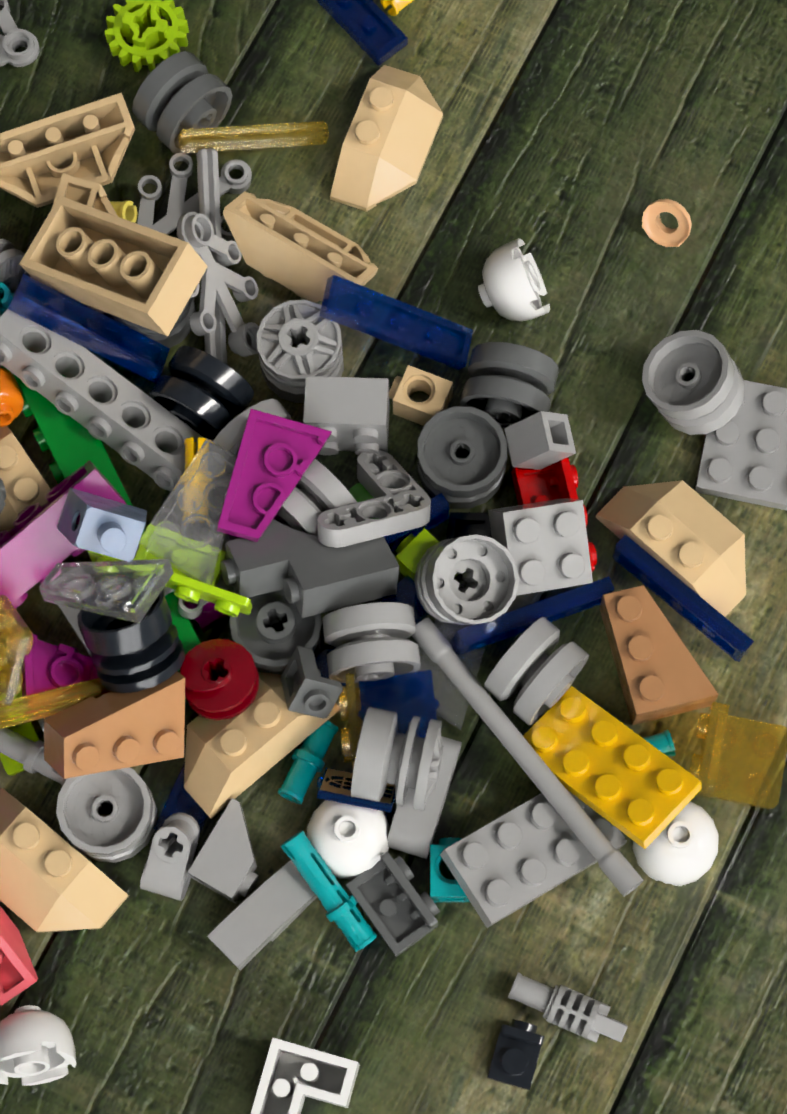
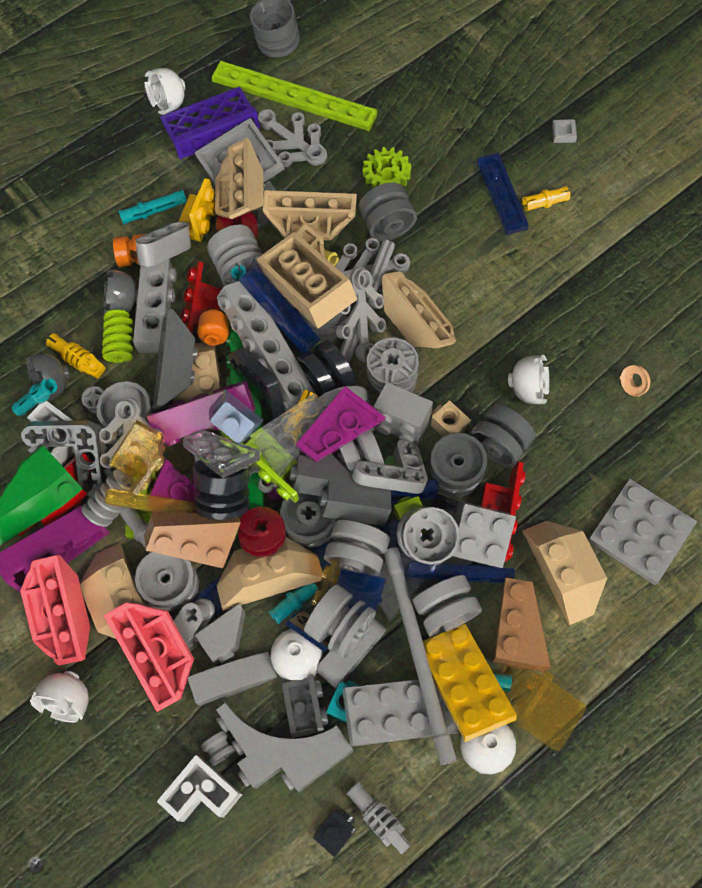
camera: 25 degrees right, 5 degrees down
clear yellow axle [178,121,329,153] -> none
dark grey bracket [280,646,343,719] -> none
teal pin [280,830,377,952] -> none
clear blue tile [319,275,473,370] -> none
tan wedge [330,65,443,212] -> none
light grey brick [504,411,576,470] -> none
clear blue tile [613,534,754,662] -> none
light grey wheel [642,330,745,435] -> none
none -> coral wedge [104,602,194,712]
none -> light grey wheel [201,731,236,766]
none -> light grey arch [216,703,353,792]
none -> black beam [228,348,287,434]

